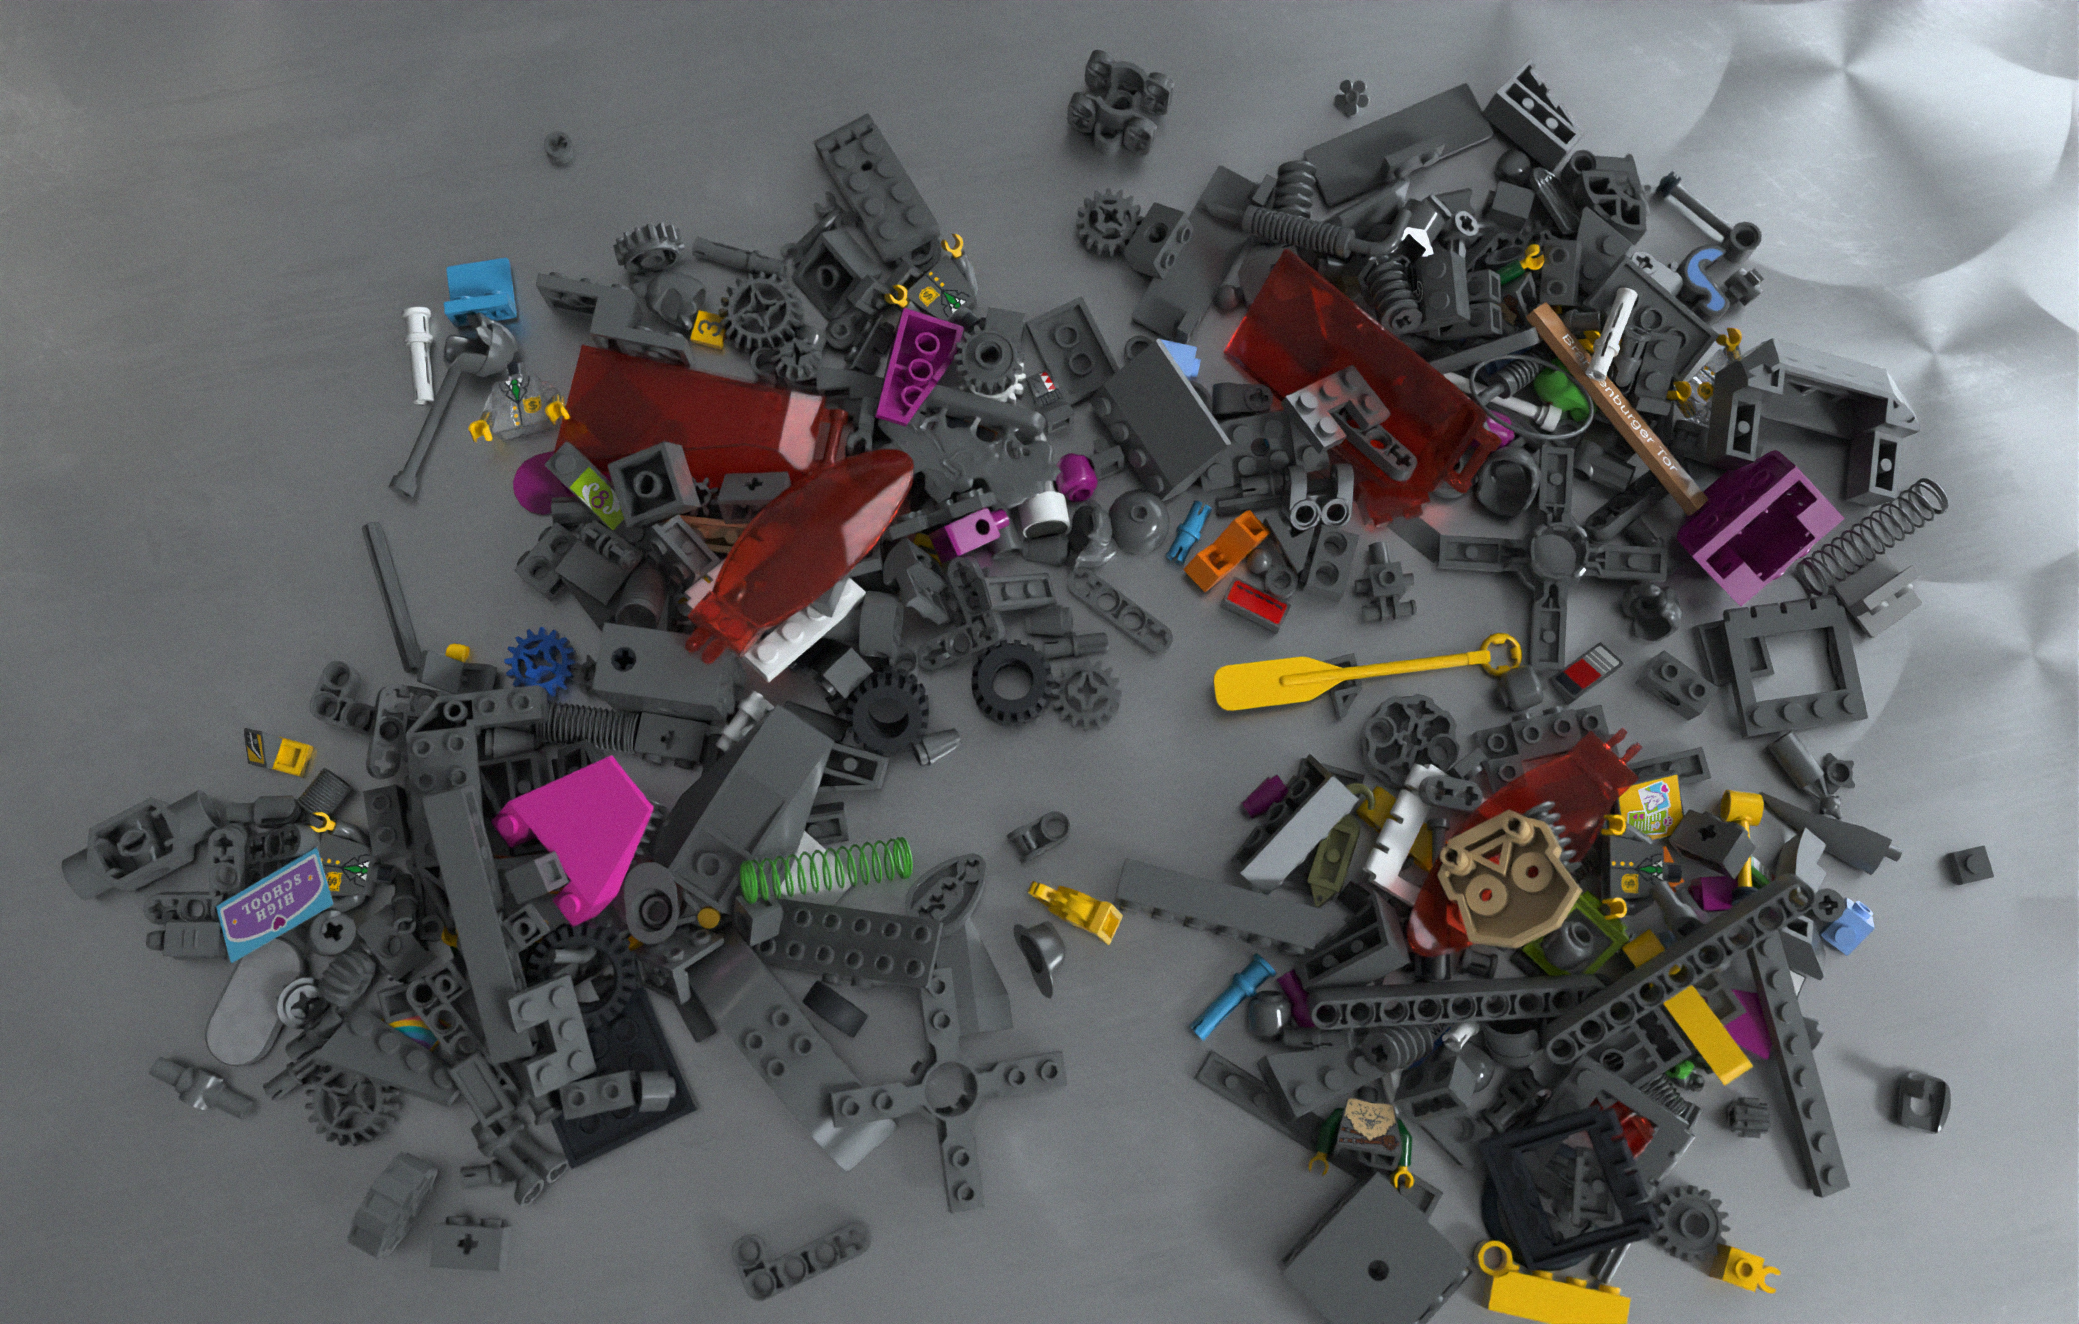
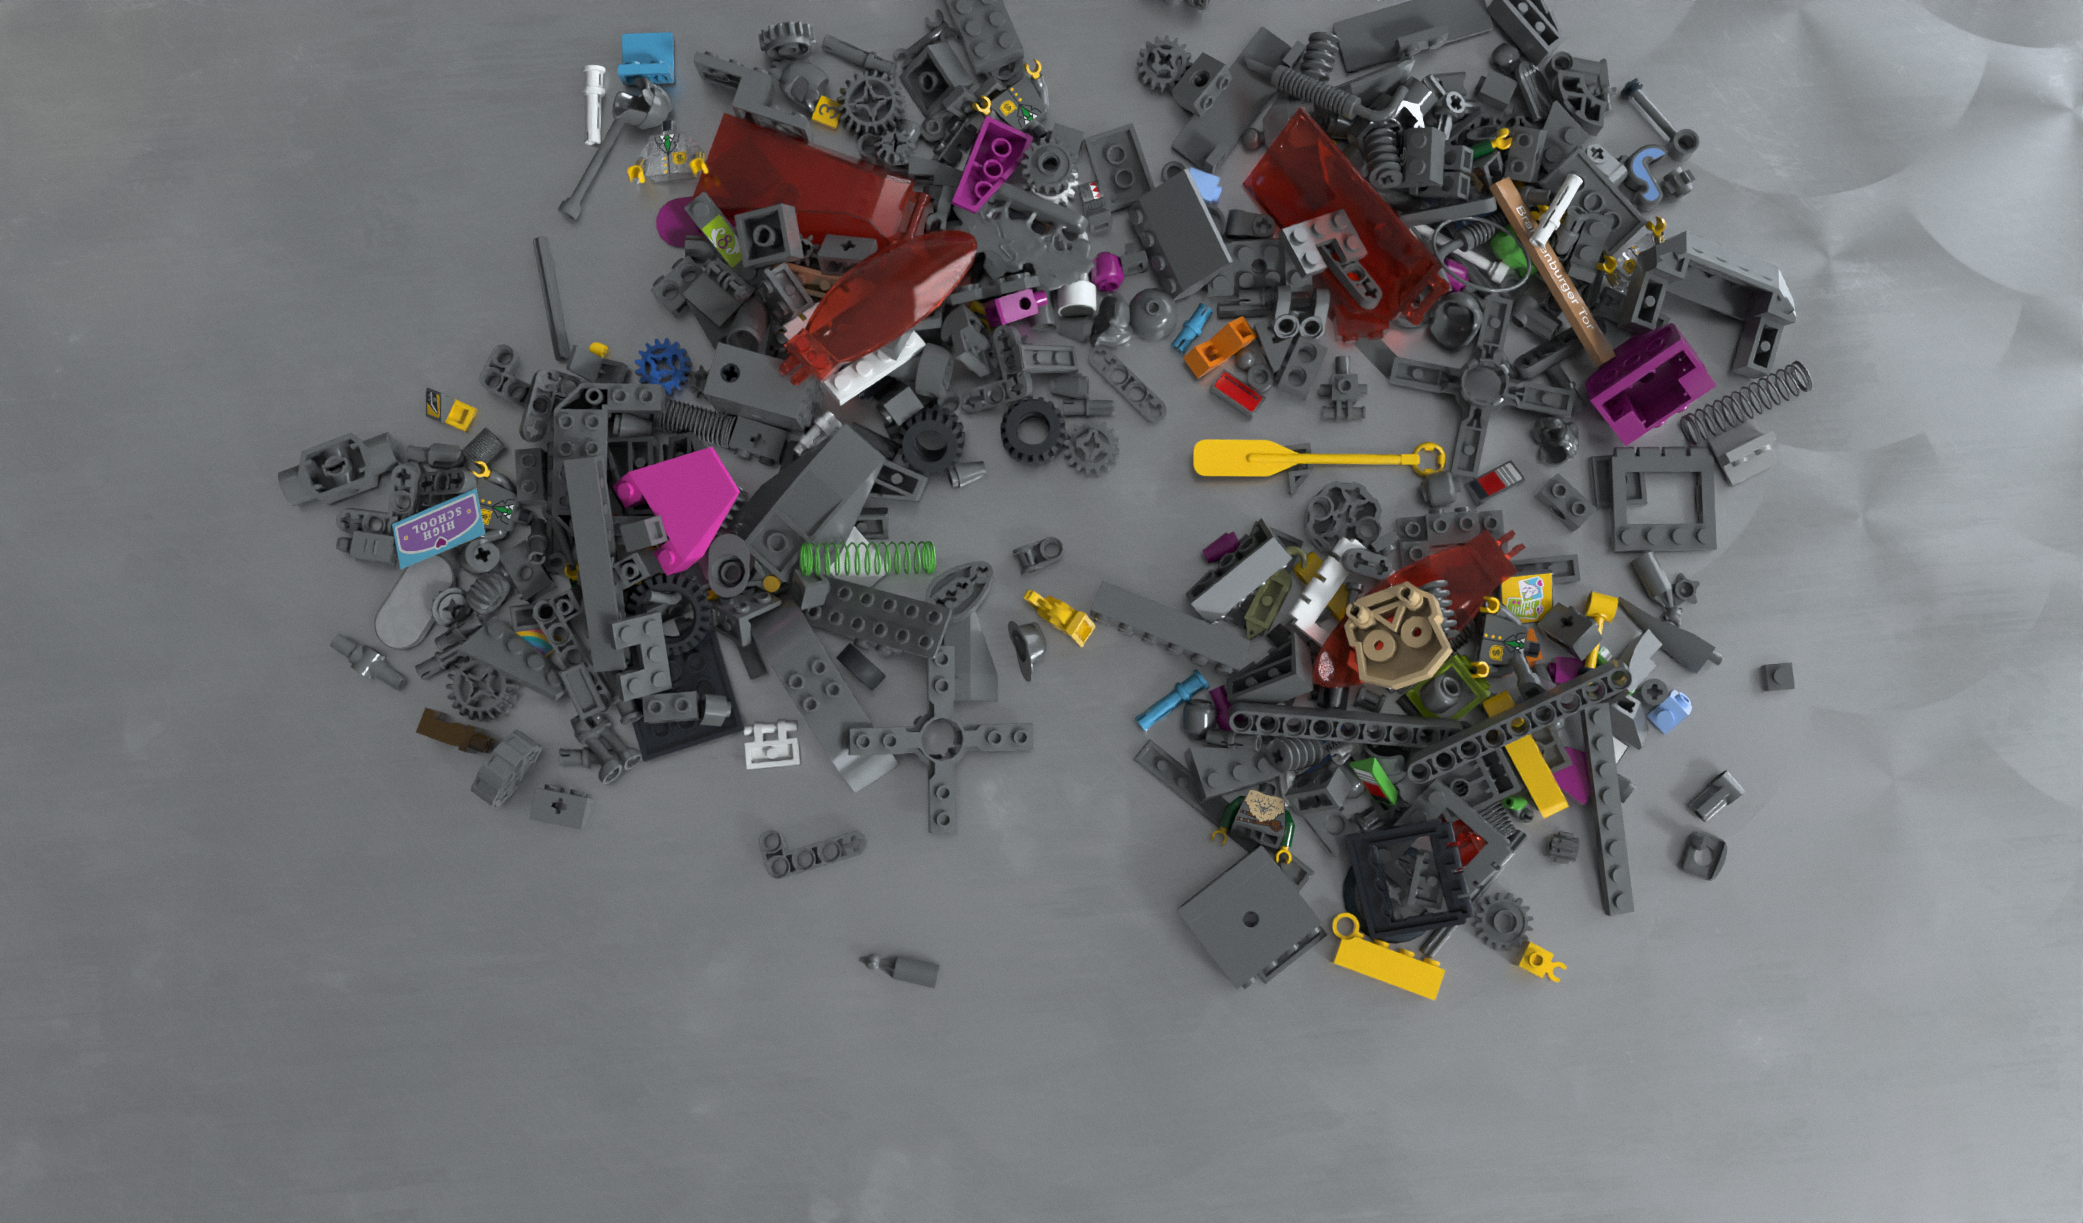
camera: 15 degrees right, 5 degrees up
none -> dark brown hips [416,707,496,754]
none -> white plate [744,718,800,770]
none -> bright green slope [1350,757,1398,806]
none -> dark grey piece [1689,770,1745,822]

